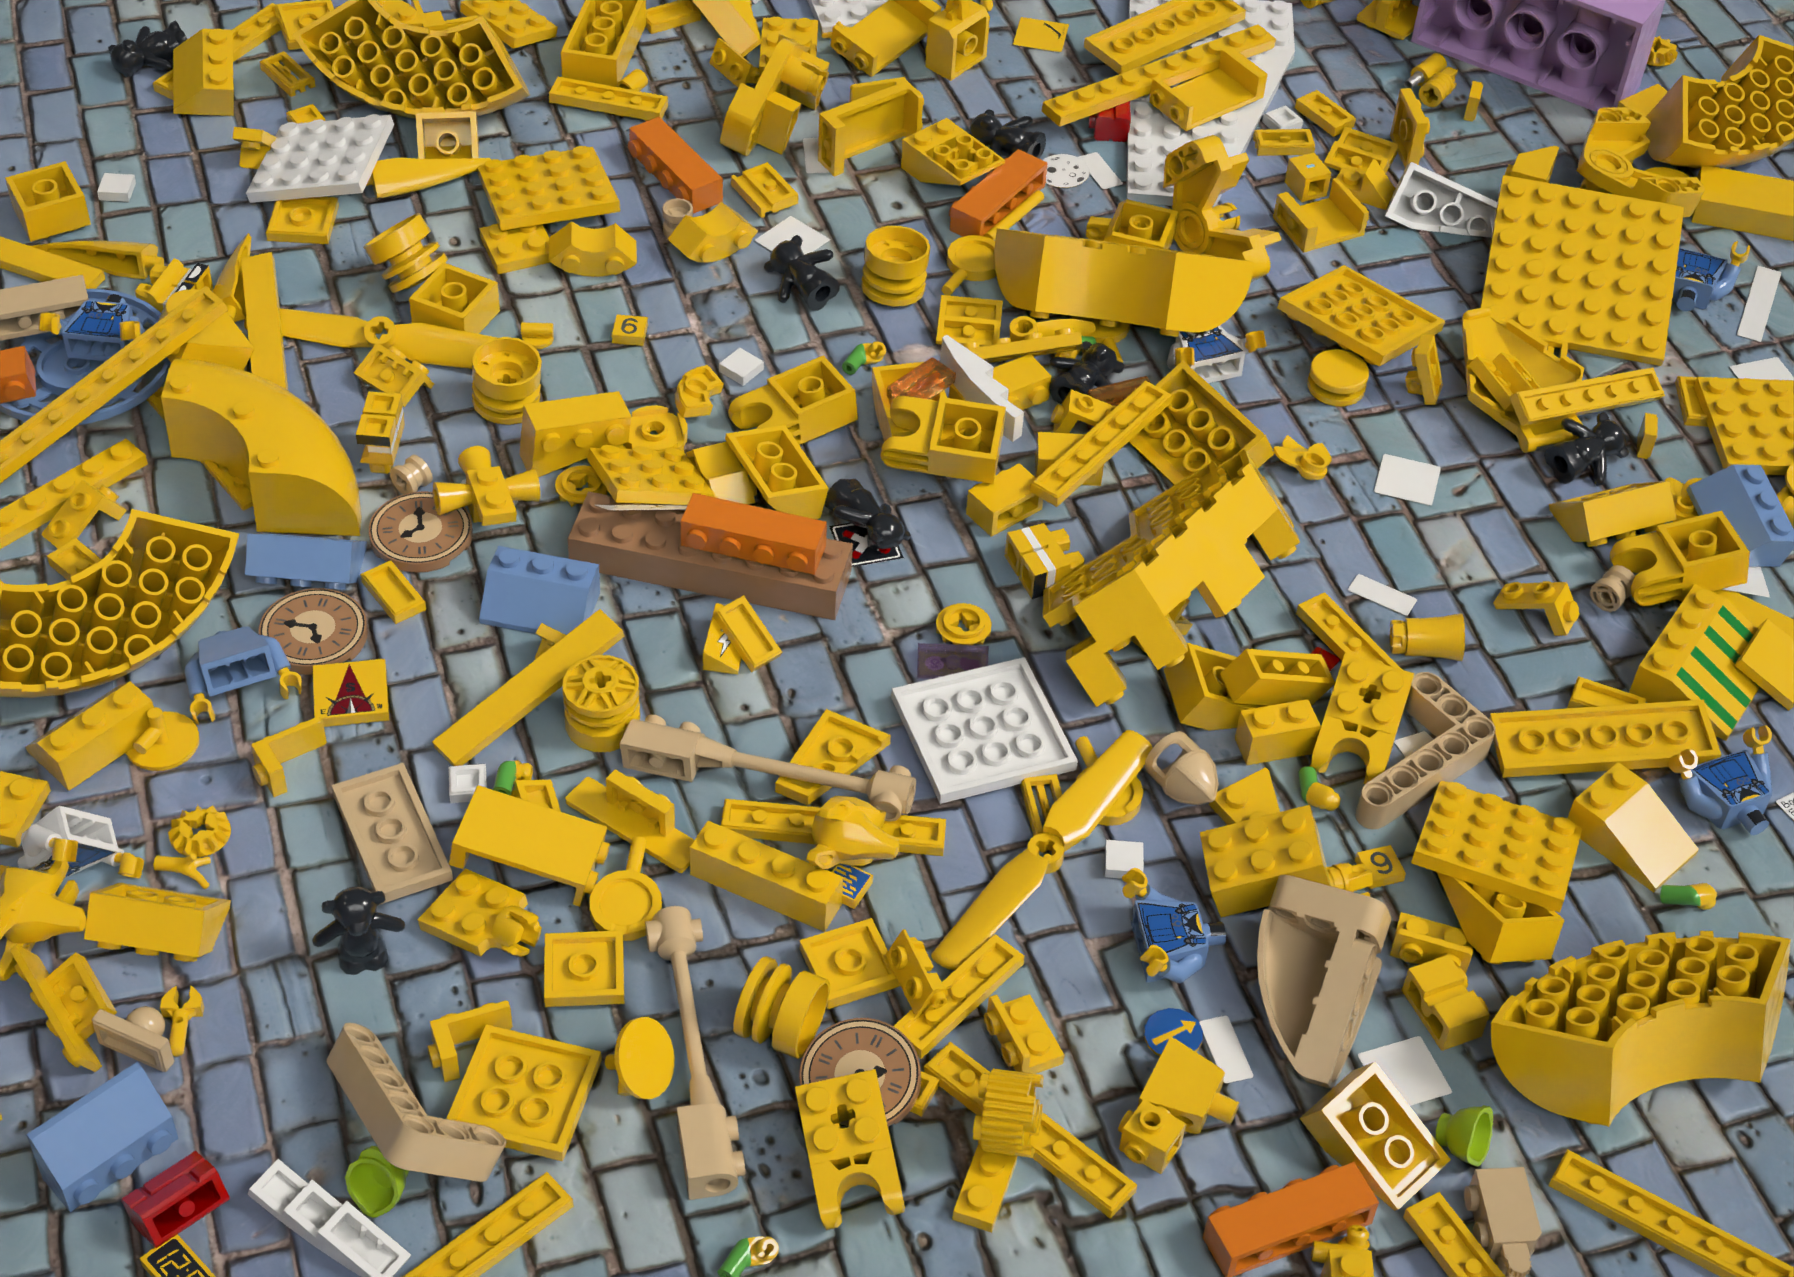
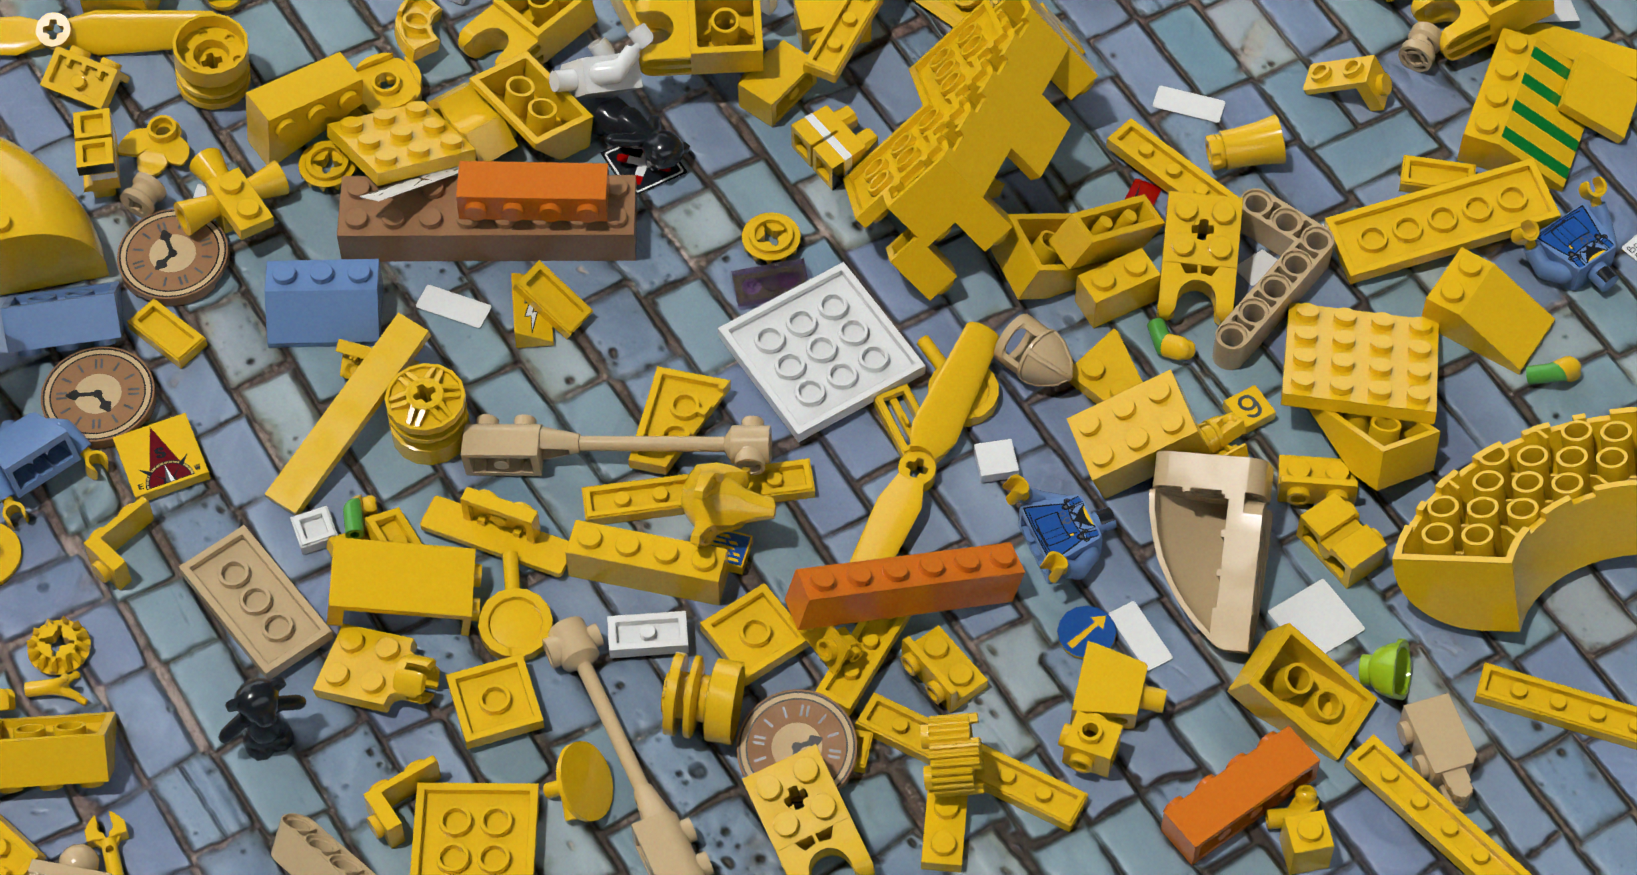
camera: 10 degrees left, 10 degrees up
none -> yellow plate [118,115,190,177]
none -> white sticker [416,285,491,328]
none -> white torso [549,23,653,100]
none -> white plate [607,611,689,658]
none -> orange brick [785,542,1025,630]

